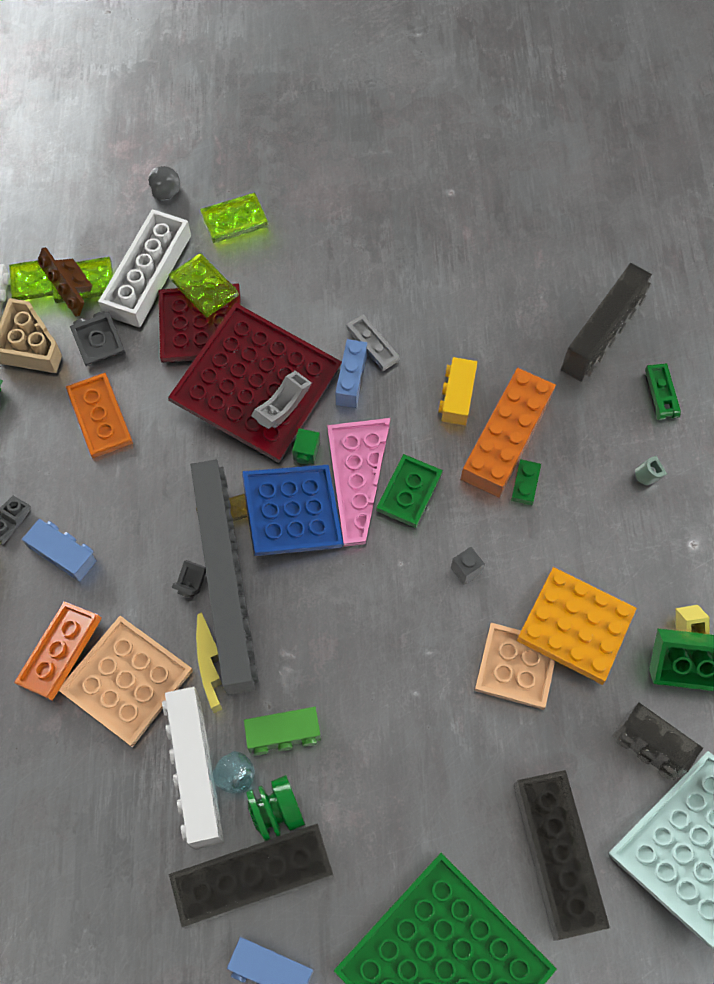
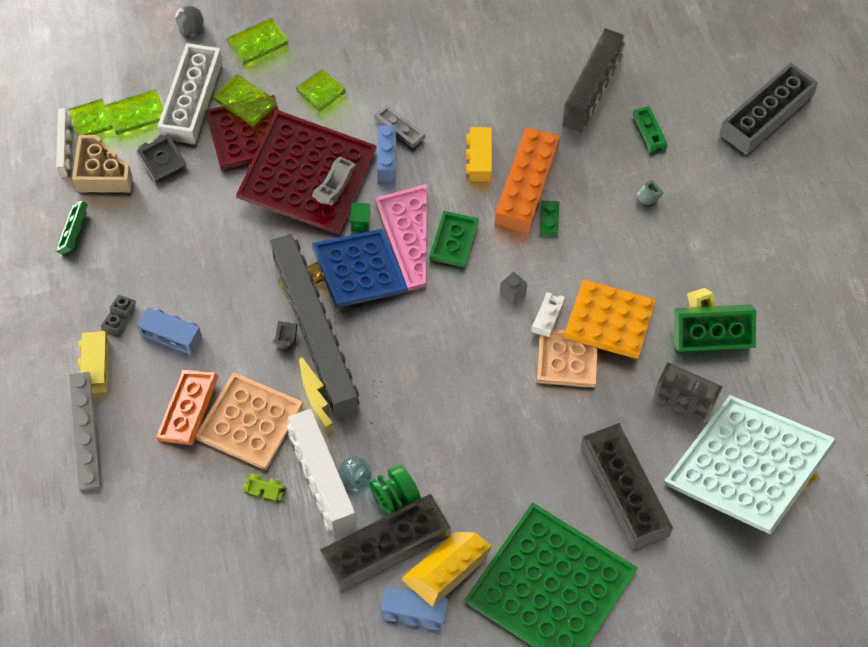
camera: 10 degrees left, 5 degrees down
reddish brown bracket [38,247,93,317] -> none
orange tile [66,372,133,459] -> none
bright green brick [244,707,321,755] -> none
none -> lime hinge [242,473,287,501]
none -> clear neon green plate [296,68,346,112]
none -> yellow slope [401,531,491,607]
none -> white plate [531,292,565,337]

